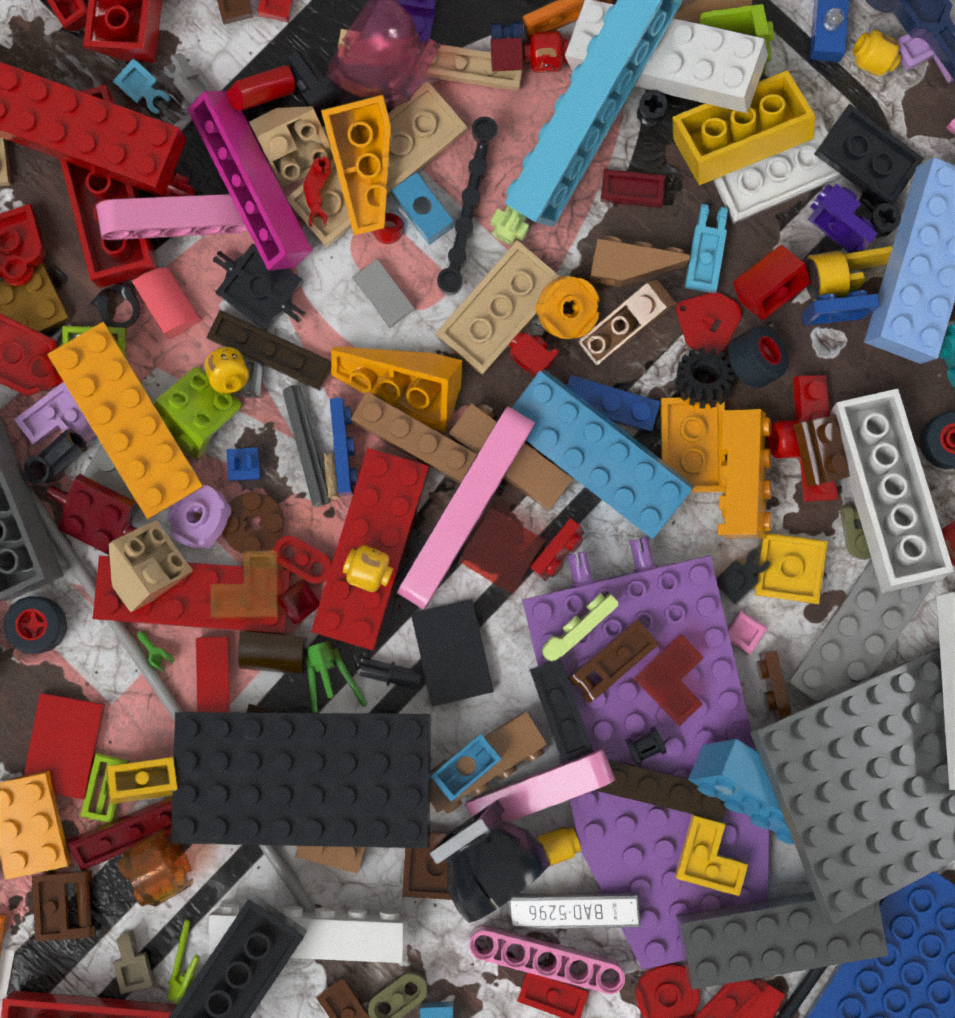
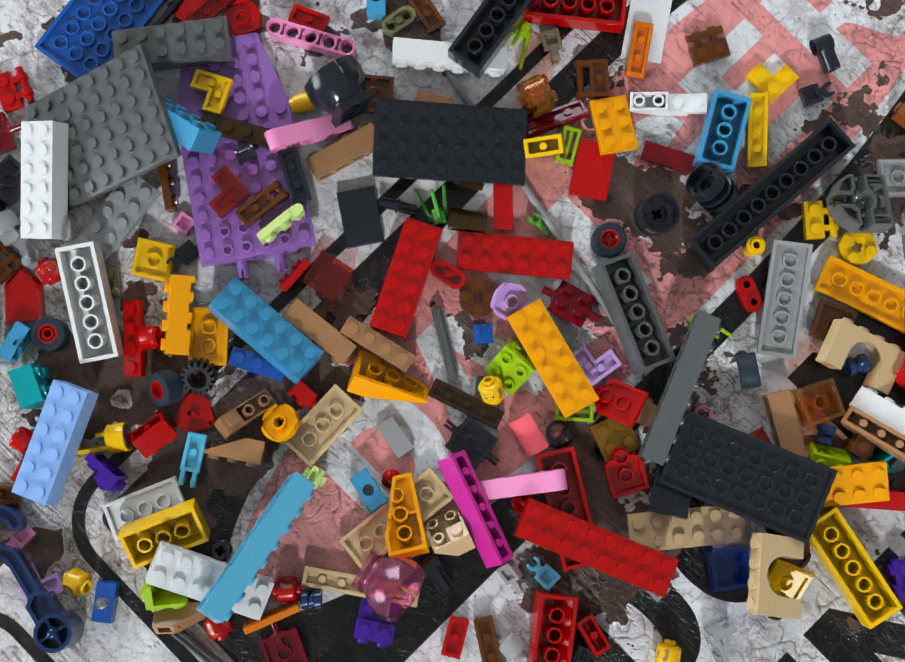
camera: 175 degrees right, 0 degrees up
black piece [24,429,87,485] -> none
tan slope [109,520,193,612] -> none
clear yellow brick [211,551,279,620] -> none
red brick [226,65,295,111] -> none
dark red tile [276,579,320,624] -> none
red arm [303,156,331,228] -> none
tan piece [323,452,340,500] -> none
blue plate [330,398,358,496] -> none
yellow head [343,545,393,592] -> none
bright pink beam [397,406,536,609] -> none
dark azure piece [431,732,502,802] -> none
black bar [437,116,497,295] -> none
dark red tile [490,38,523,72] -> none
white tile [509,892,641,929] -> none
dark red tile [600,169,666,208] -> none
reddish brown plate [793,415,850,487] -> none
blue plate [801,290,879,326] -> none
black tile [814,104,924,204] -> none
black bush [867,203,901,238] -> none

